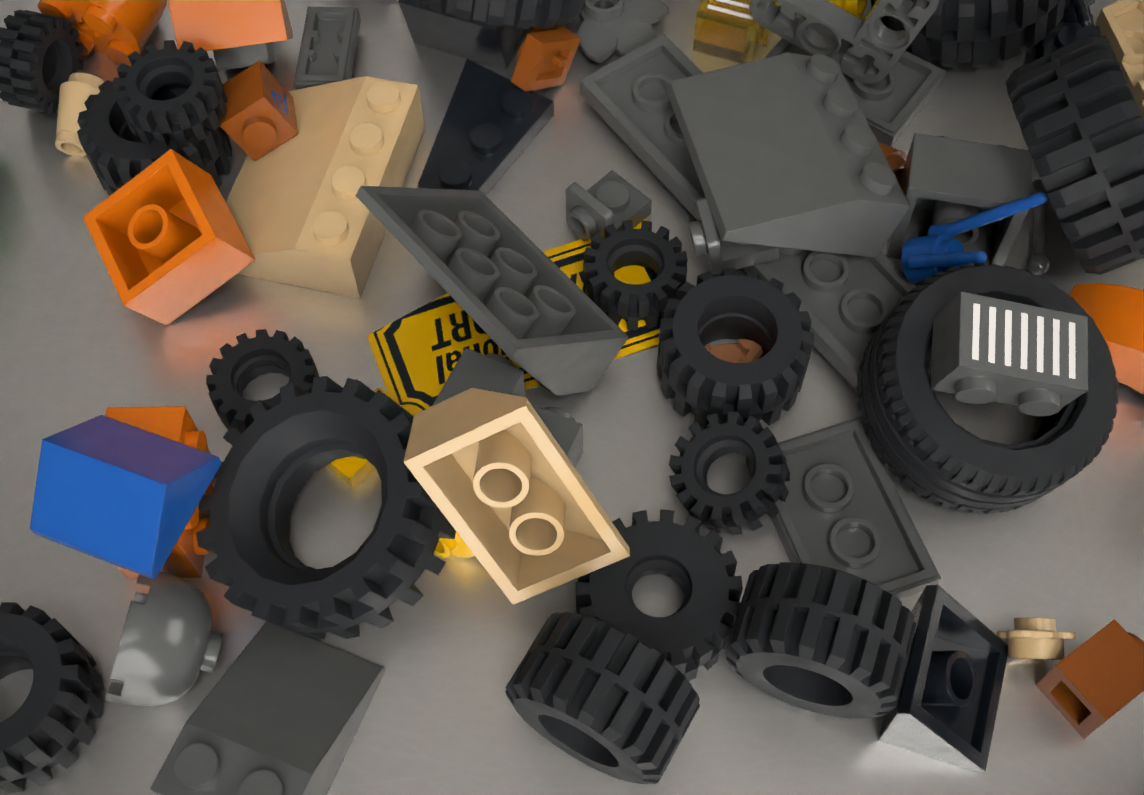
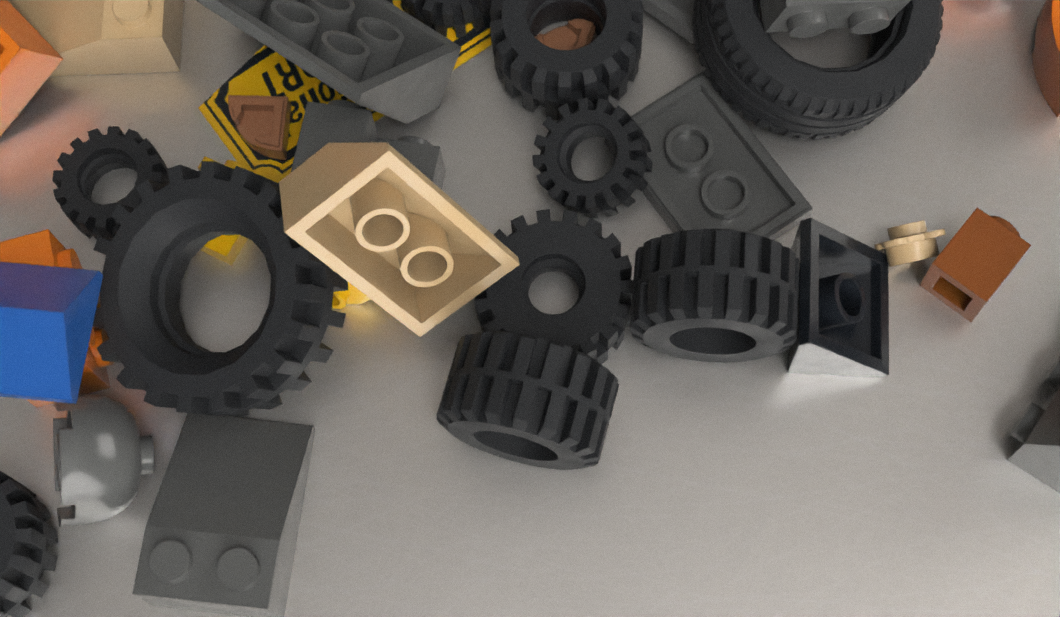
camera: 10 degrees left, 10 degrees up
none -> nougat tile [228,95,292,160]

